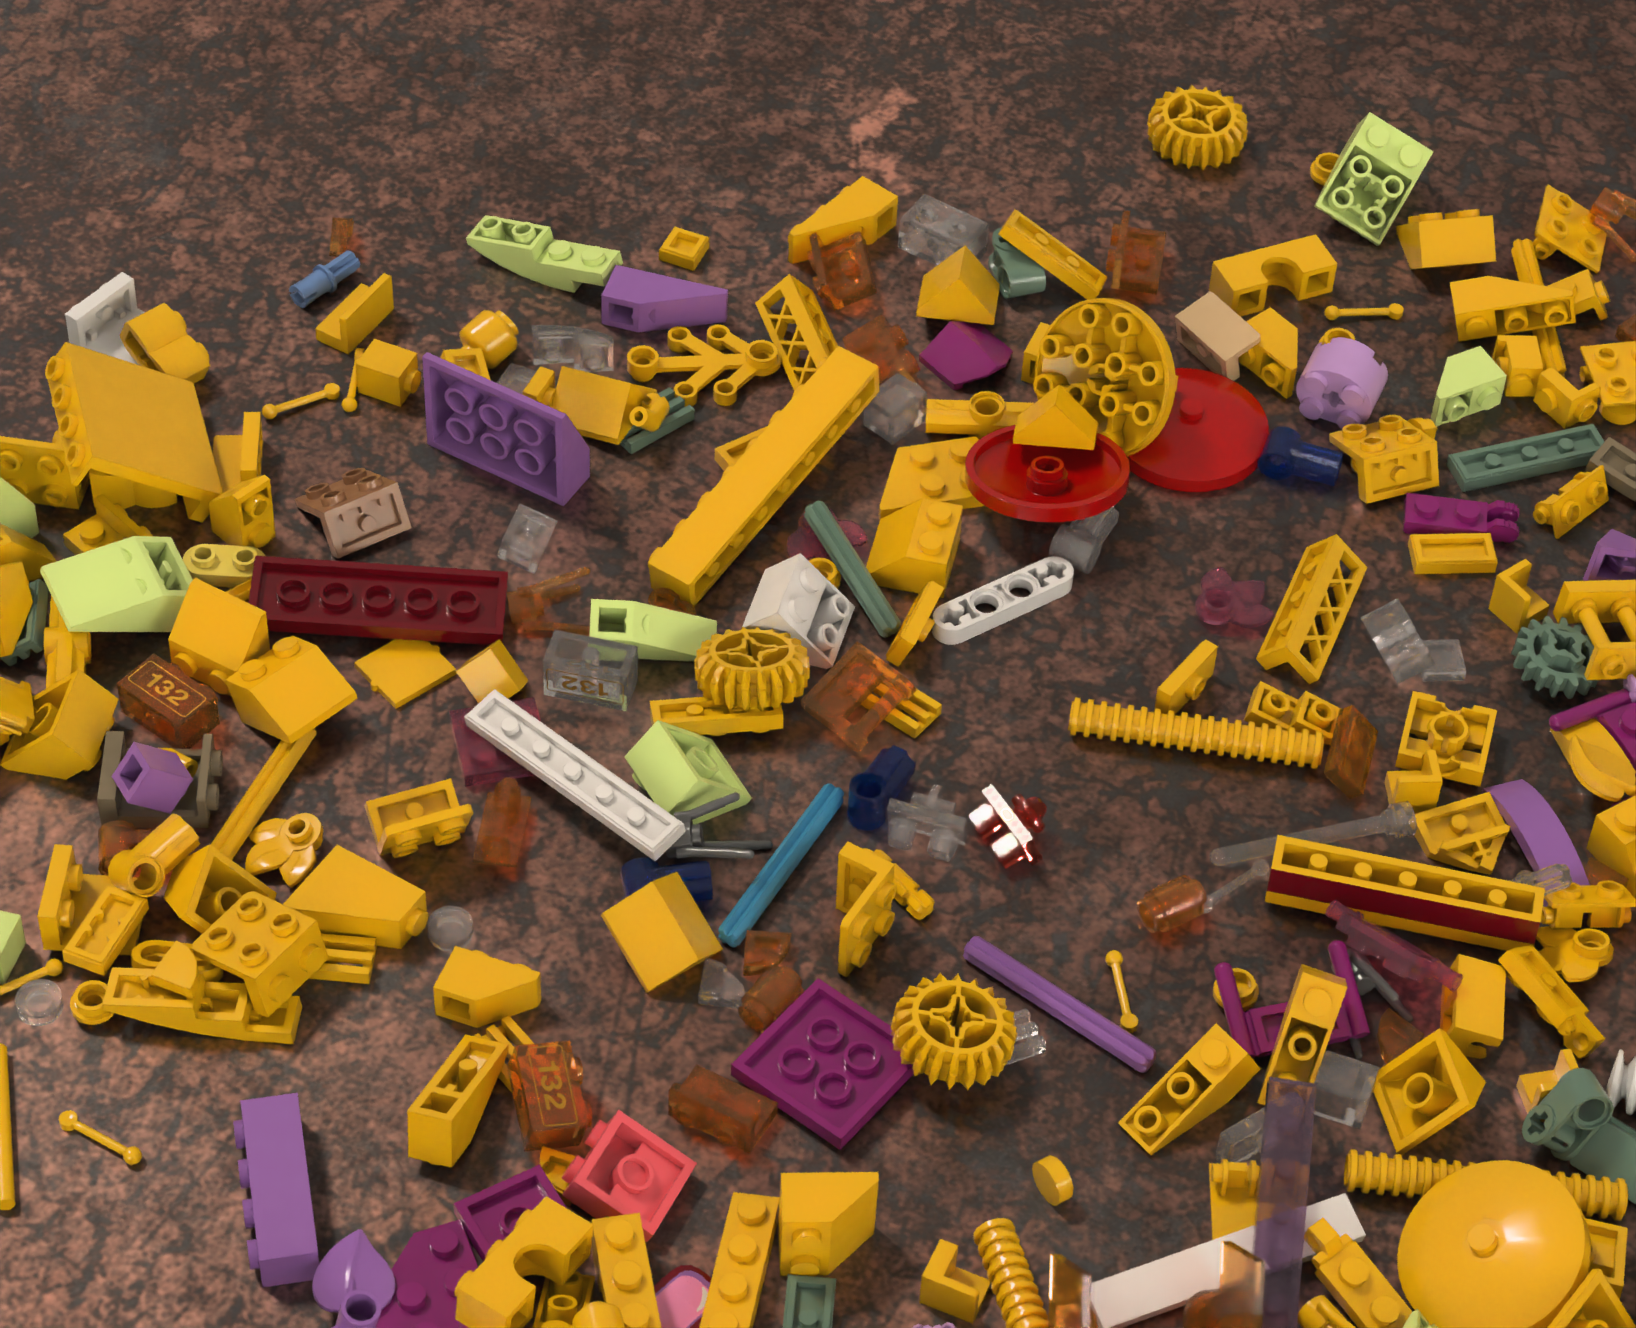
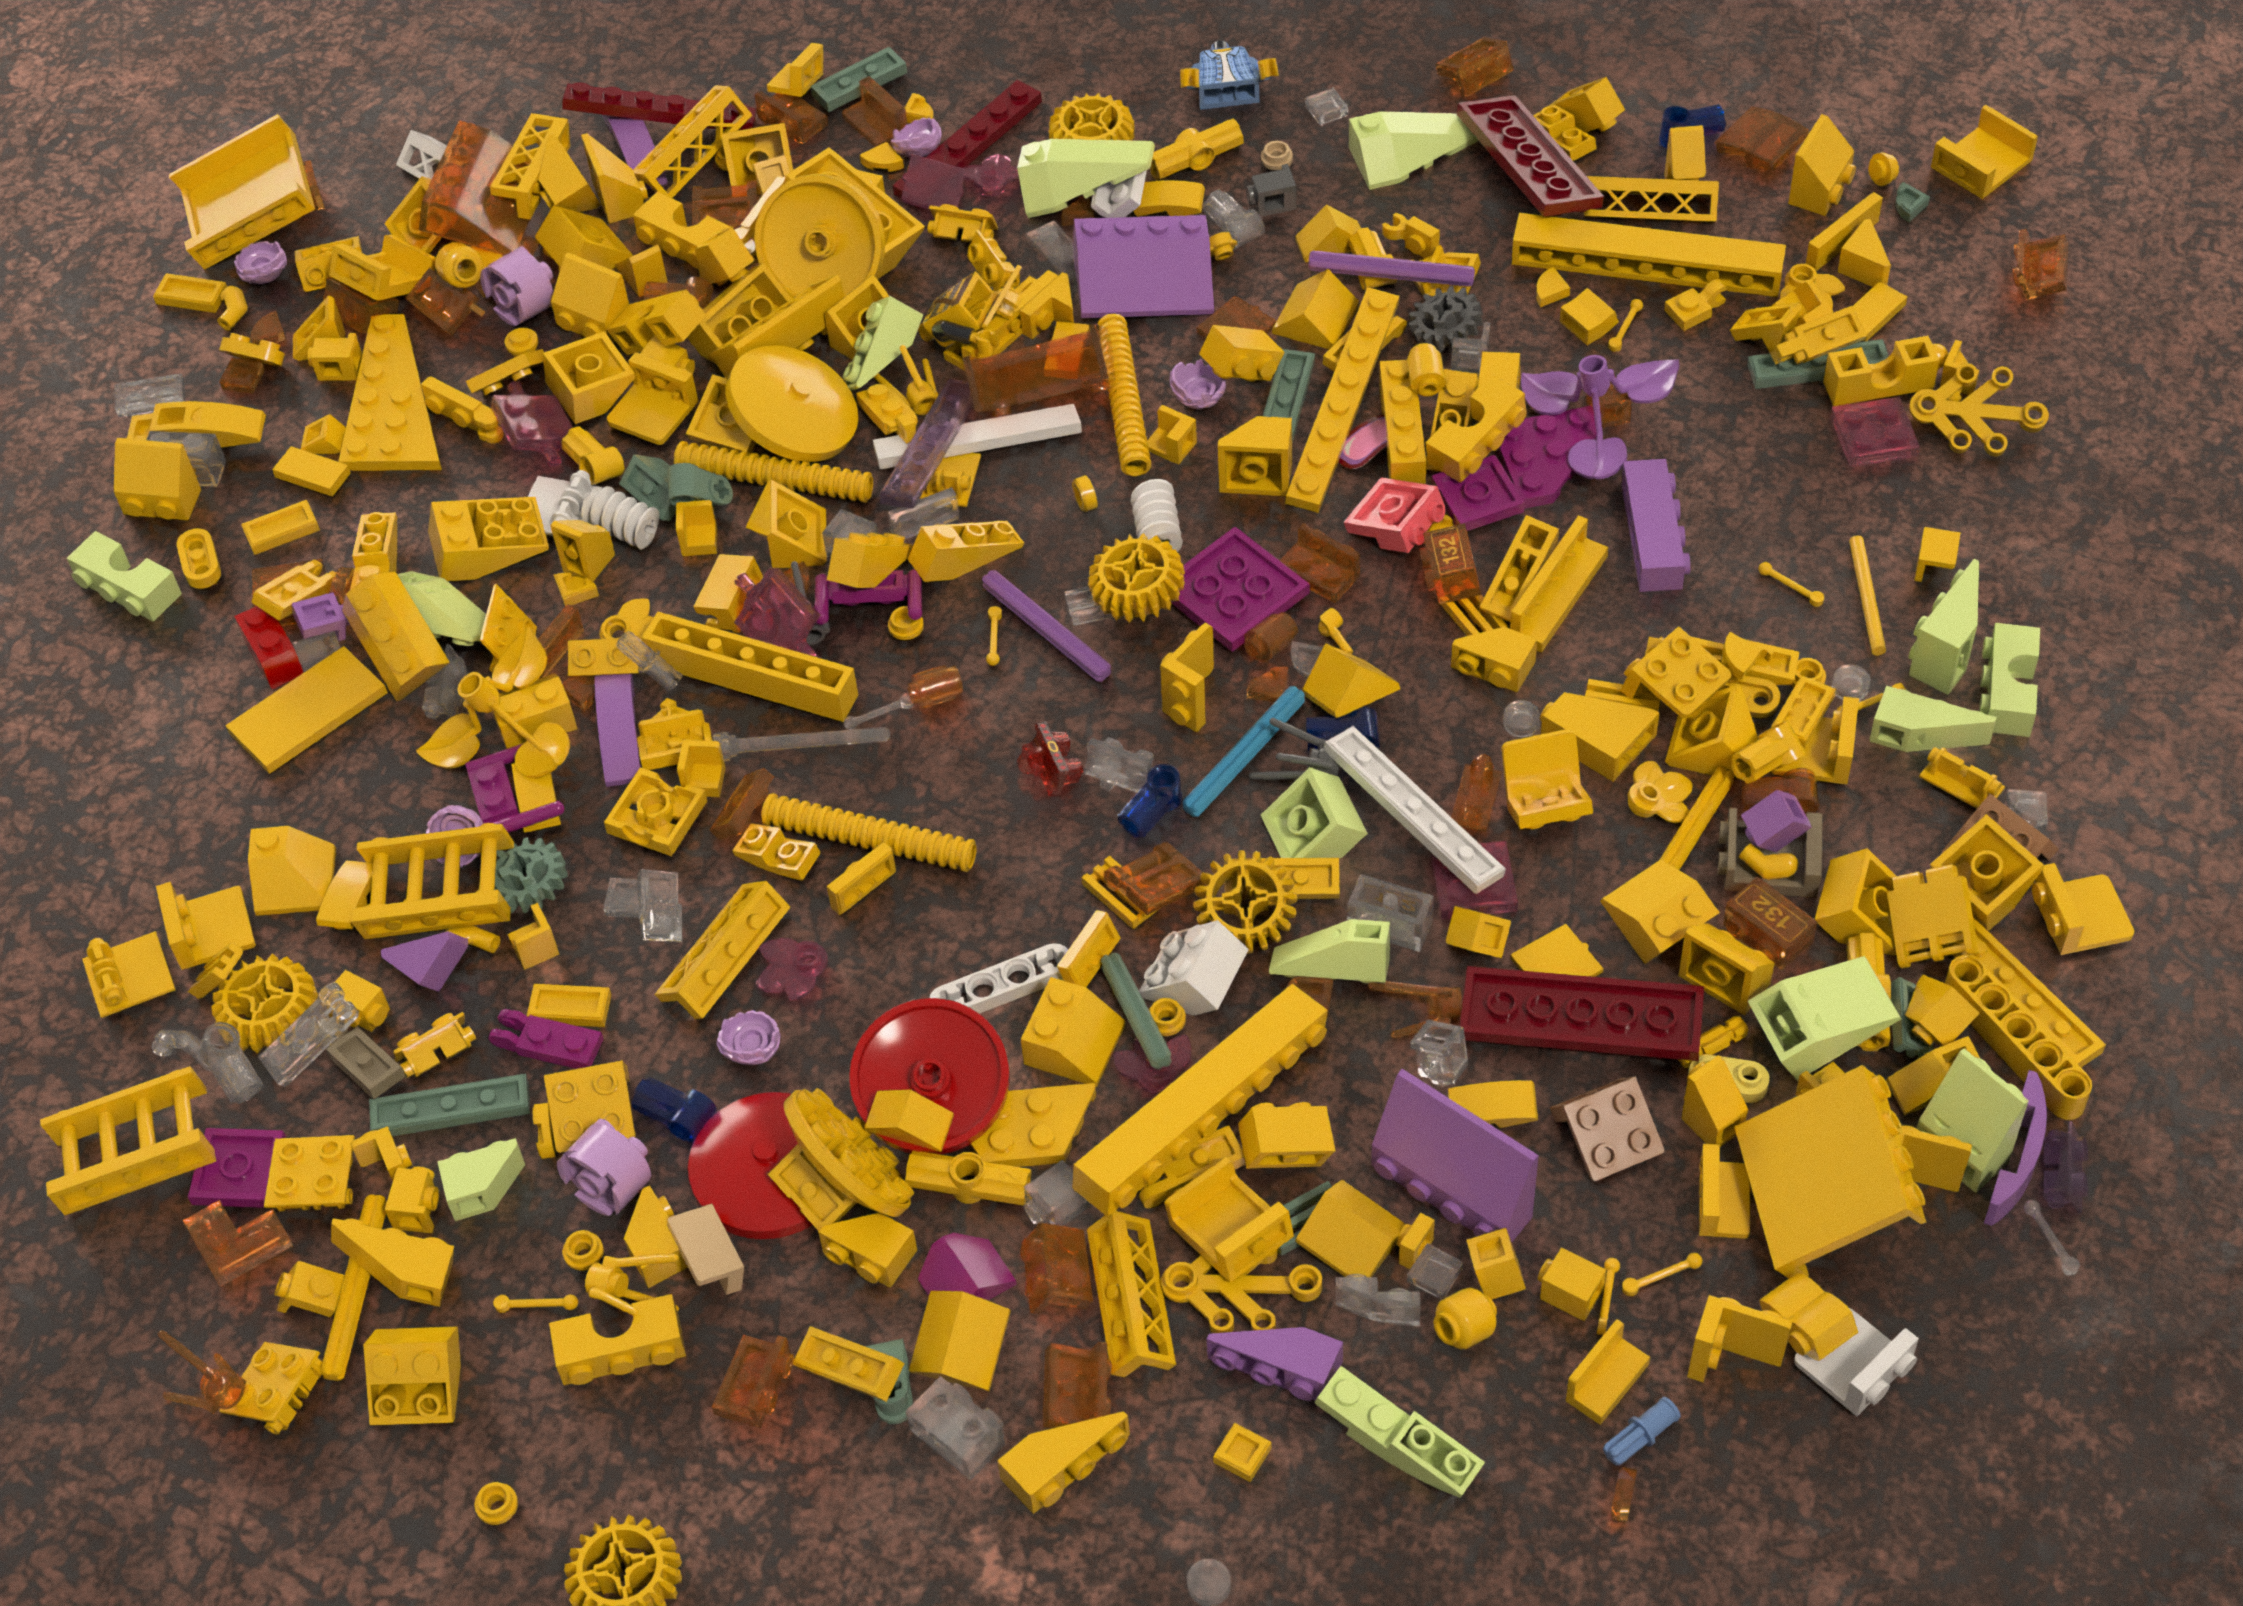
camera: 165 degrees left, 5 degrees up
yellow arm [629,392,670,432] -> none
yellow axle [874,849,935,920] -> none
yellowish green slope [1314,112,1433,246] -> none
yellow hinge [1498,945,1606,1059] -> none
none -> yellow plant [585,1254,679,1316]
none -> lavender hair [717,1010,780,1065]
none -> white piece [1131,479,1183,552]
none -> yellow panel [1164,1157,1294,1283]
none -> clear tile [1187,1559,1231,1606]
none -> yellow brick [1238,1102,1336,1169]
none -> yellow hand [1318,608,1353,654]
none -> yellow slope [1448,1080,1538,1128]
none -> yellow fence [1510,515,1609,653]
none -> yellow bracket [1687,1295,1792,1383]

